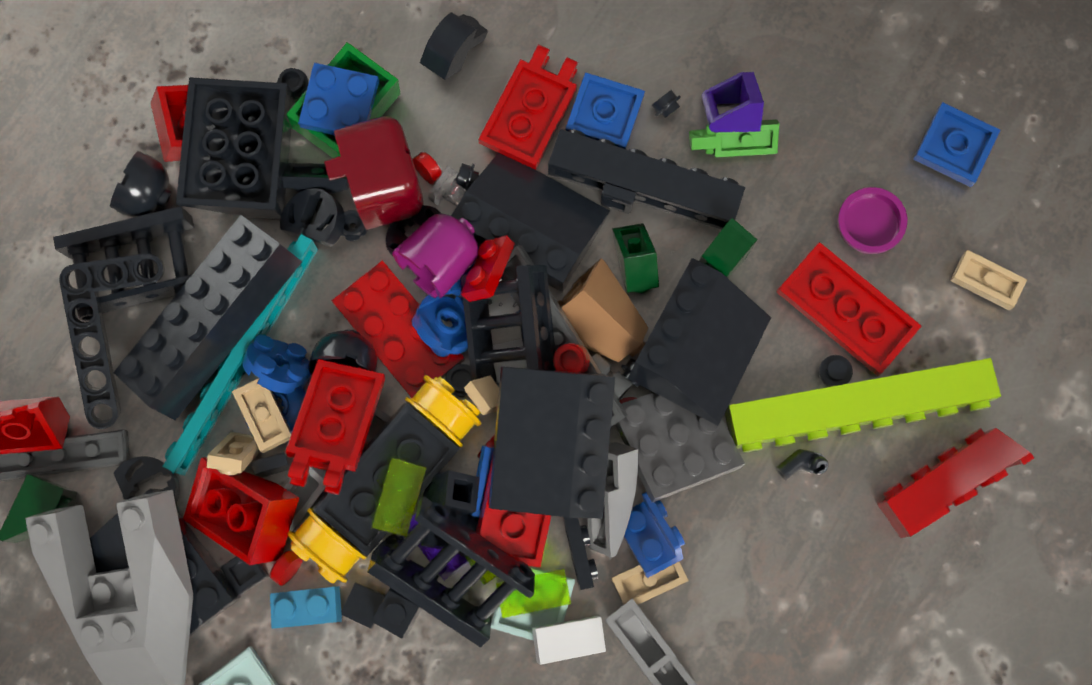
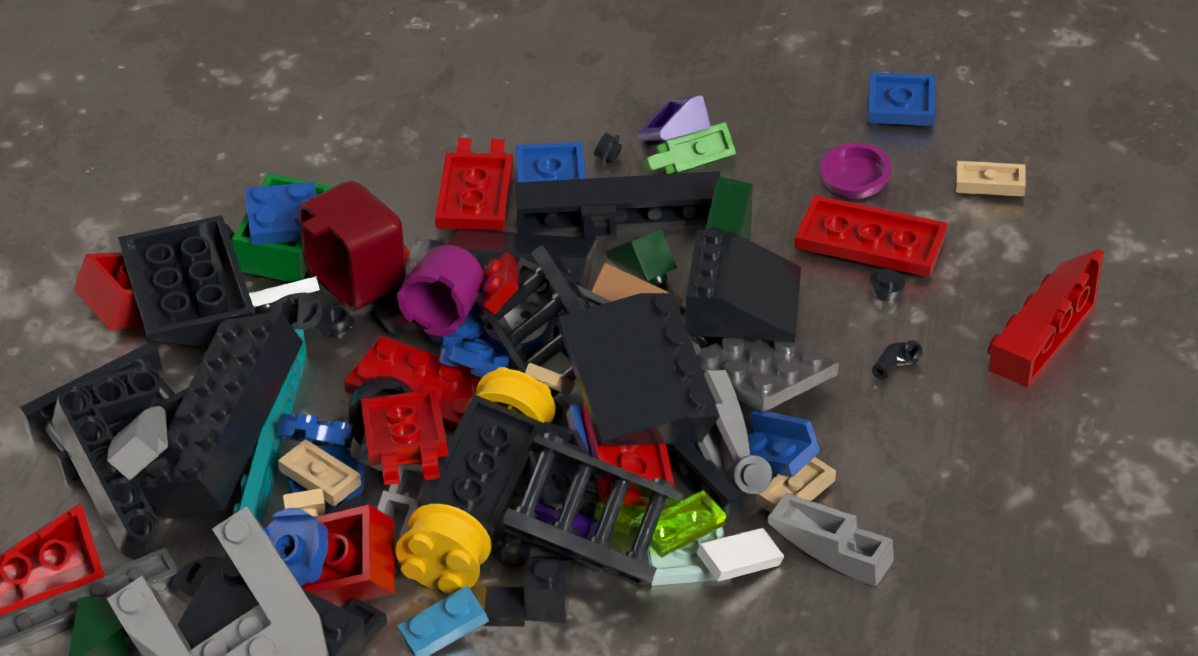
camera: 20 degrees left, 35 degrees down
black cylinder [110,151,172,218] -> none
red tile [270,550,303,586] -> none
clear neon green plate [371,458,426,537] -> none
black brick [420,12,488,80] -> none
lime brick [725,358,1001,453] -> none
none -> light grey slope [107,406,168,480]
none -> blue plate [262,508,328,586]
none -> plate [733,455,772,494]

